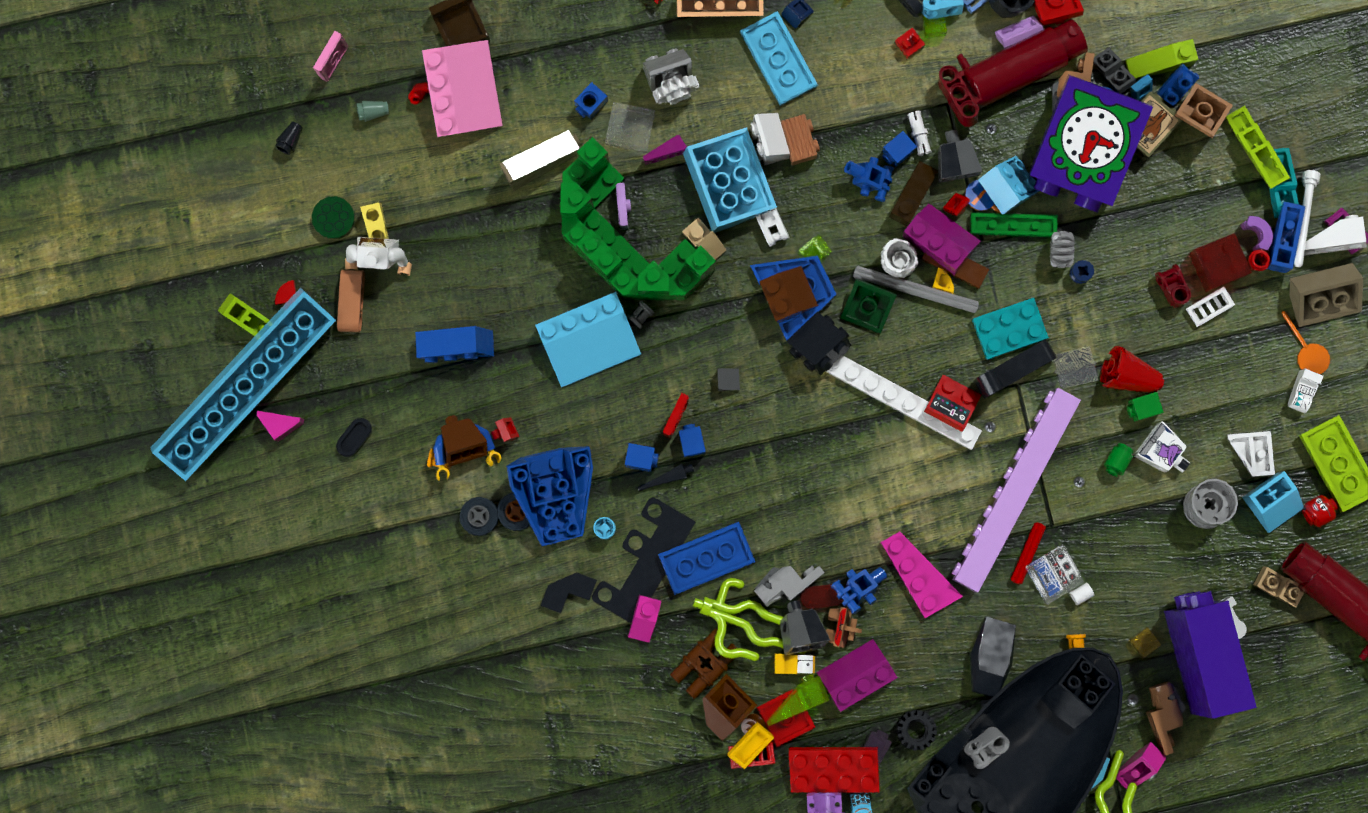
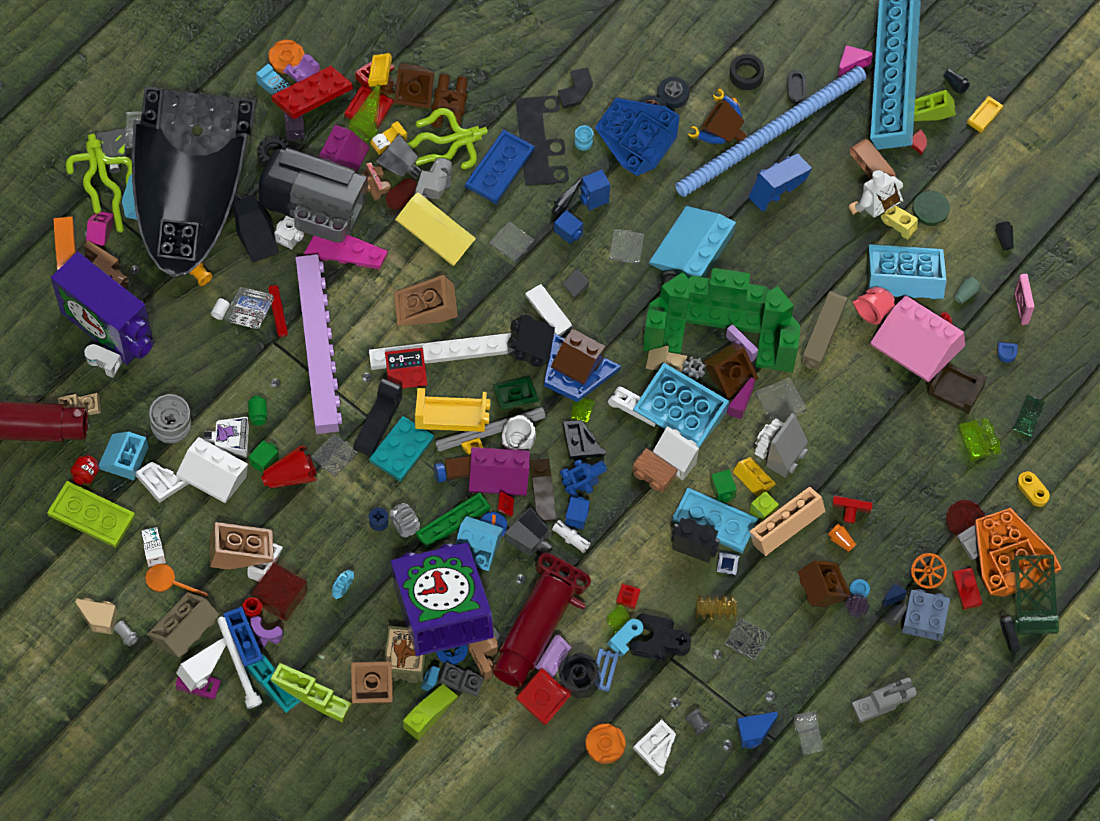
camera: 140 degrees right, 20 degrees down
red tile [490,417,520,442] -> none
blue brick [574,82,608,119] -> none
dark pink slope [628,595,661,642] -> none
red tile [662,393,689,439] -> none
blue piece [831,567,887,615] -> none
light grey piece [964,727,1010,769] -> none
clear yellow tile [1129,627,1161,658] -> none
dark red piece [1155,264,1191,308] -> none
blue hips [1157,64,1199,106] -> none
none -> orange slope [54,217,76,270]
none -> white slope [176,437,248,503]
none -> medium nougat slope [209,522,274,570]
none -> piece [258,148,368,243]
none -> white brick [275,215,304,250]
none -> medium azure gear [332,570,354,599]
none -> medium nougat slope [394,275,458,326]
none -> light yellow slope [395,192,476,267]
none -> yellow panel [415,388,490,432]
none -> blue tile [434,463,446,483]
none -> clear piece [490,221,534,262]
none -> white tile [525,284,573,336]
none -> wing [562,420,606,459]
none -> clear piece [609,229,645,264]
none -> black brick [671,518,720,563]
none -> light blue piece [675,66,866,197]
none -> light grey gear [681,356,706,381]
none -> reddish brown slope [703,342,759,398]
none -> green brick [710,469,737,502]
none -> black tyre [730,54,764,90]
none -> yellow slope [733,457,776,497]
none -> lime brick [750,491,779,523]
none -> coral helmet [852,287,895,325]
none -> medium azure slope [868,244,946,299]
none -> black cone [943,69,970,94]
none -> yellow tile [967,96,1003,133]
none -> blue tile [997,342,1017,363]

